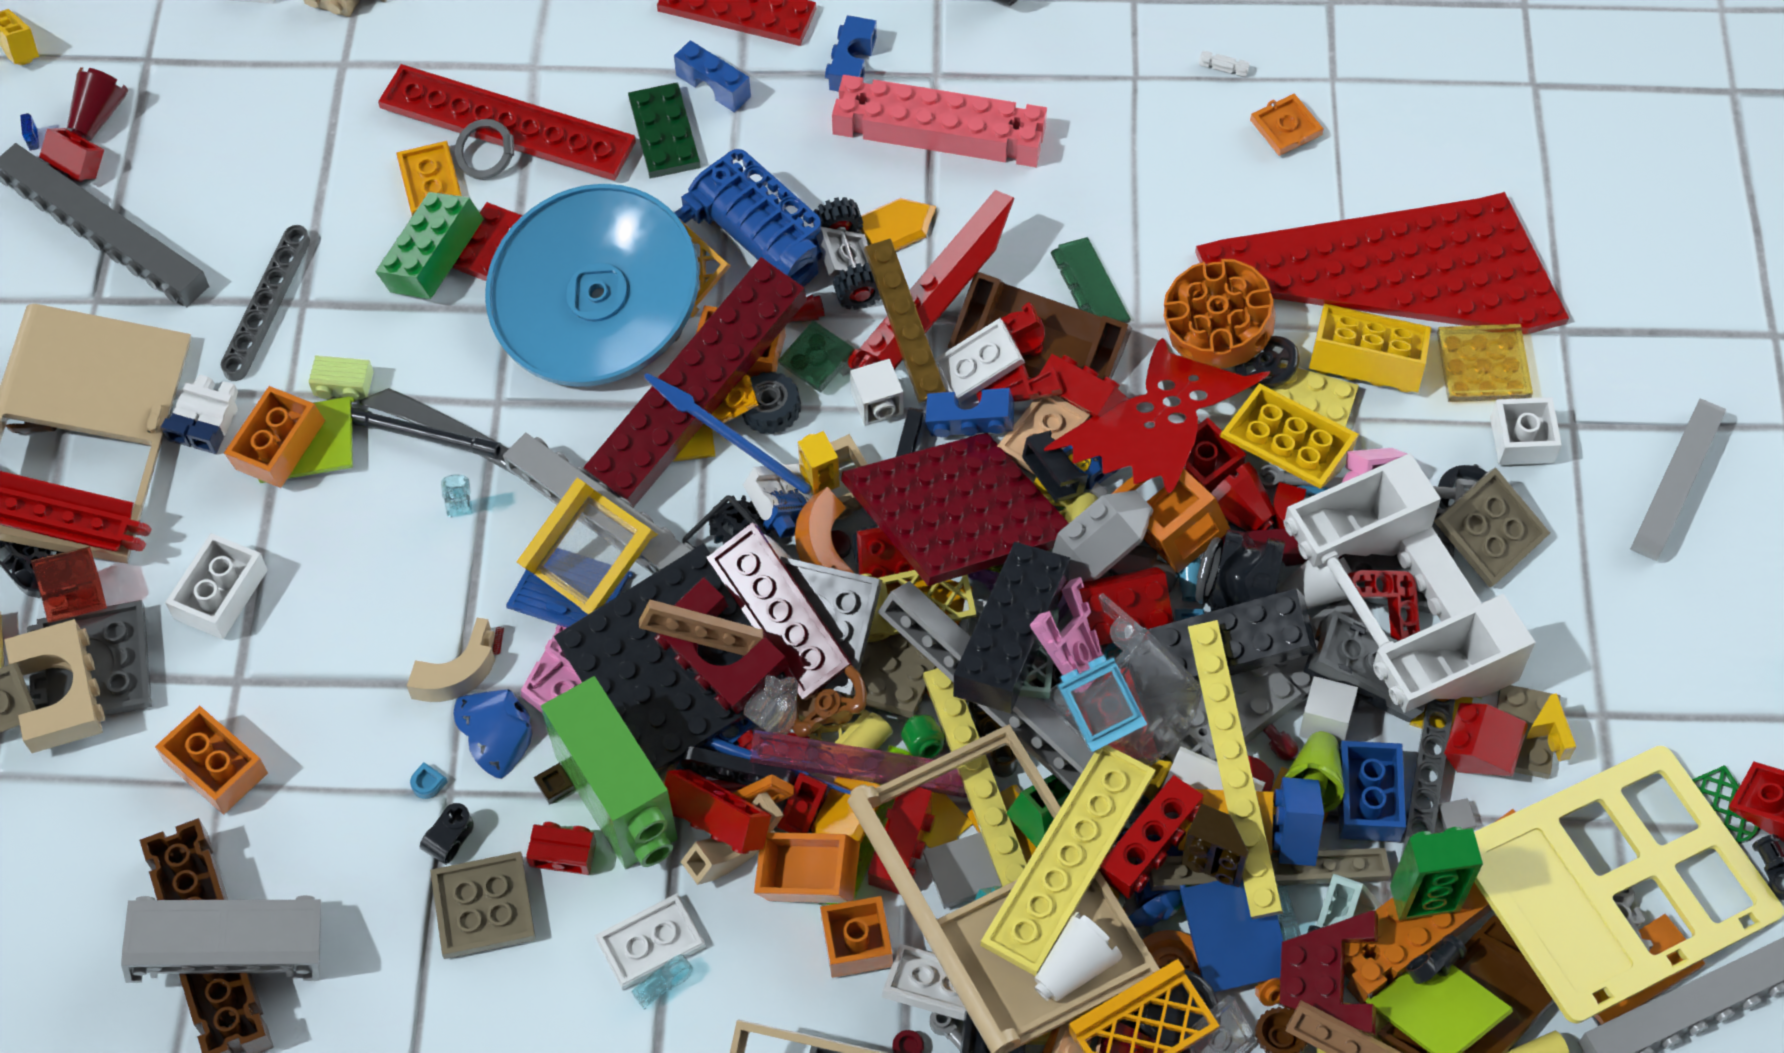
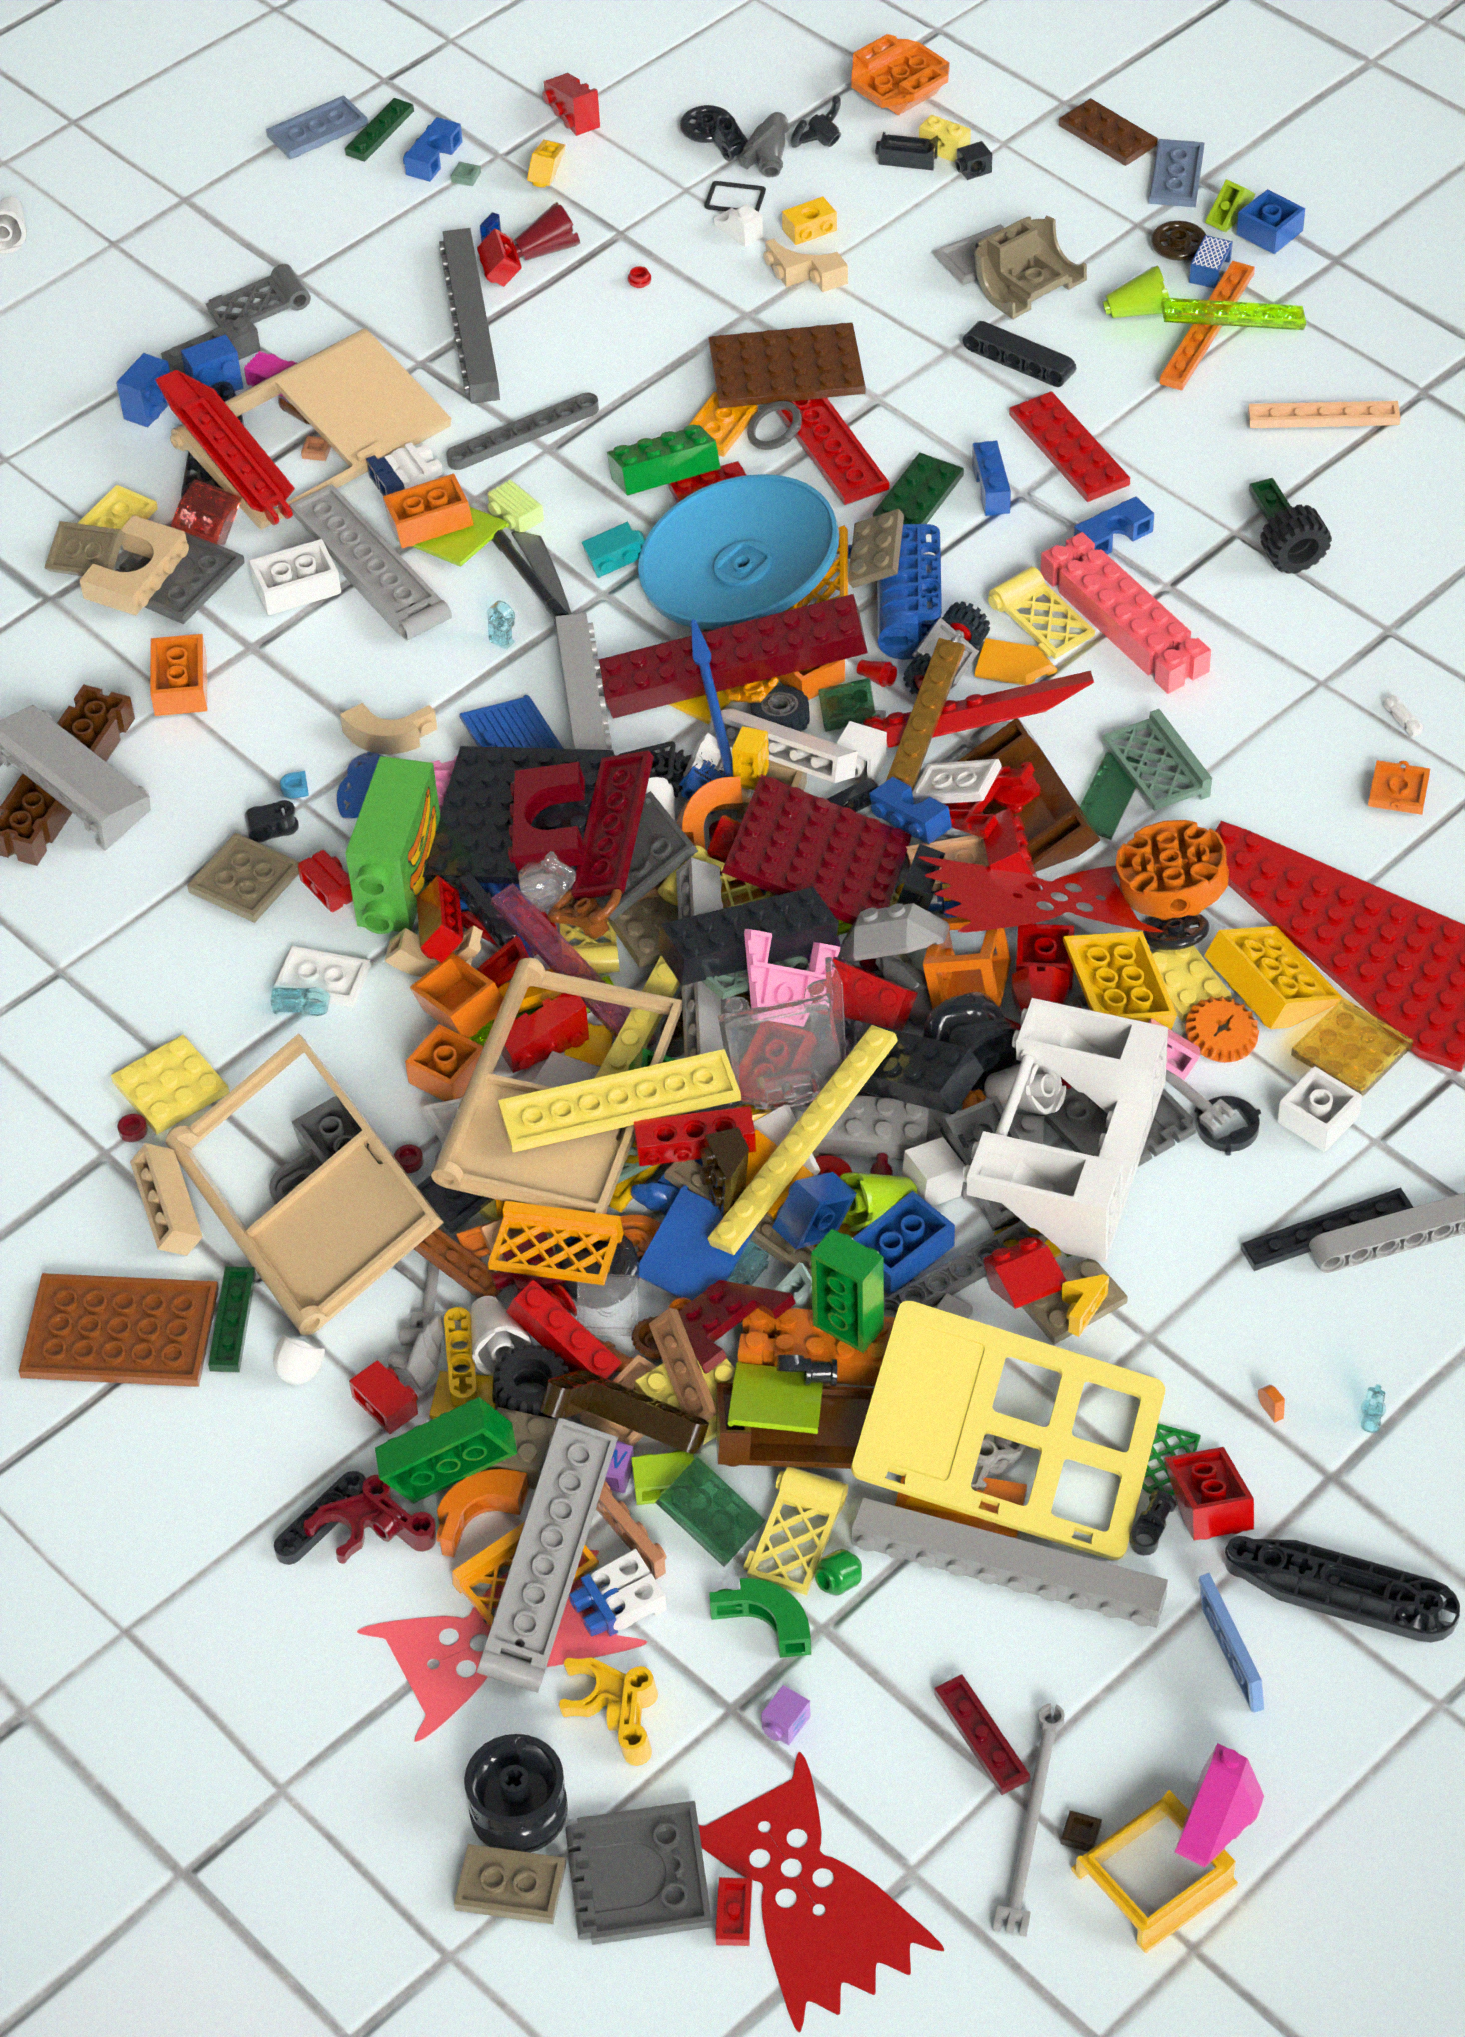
camera: 45 degrees right, 10 degrees down
red leg [492,627,504,655] -> none
piece [516,477,658,614] -> none
medium nougat plate [639,600,763,656] -> none
orange tile [733,774,794,804] -> none
green head [901,715,945,760] -> none
white cone [1034,912,1122,1001] -> none
window [1057,655,1147,752] -> none
red beam [1347,570,1420,641] -> none
dark tan plate [1434,467,1550,587] -> none
none -> light grey hinge [289,484,452,641]
none -> nougat tile [301,436,331,461]
none -> teal hinge [581,521,646,578]
none -> red plate [628,266,652,288]
none -> reddish brown plate [708,322,866,408]
none -> white brick [709,708,858,783]
none -> dark tan plate [848,509,904,588]
none -> light yellow piece [988,566,1095,659]
none -> sand green fence [1102,709,1212,811]
none -> orange gear [1185,995,1260,1063]
none -> black tile [1241,1187,1413,1271]
none -> orange tile [1258,1384,1285,1423]

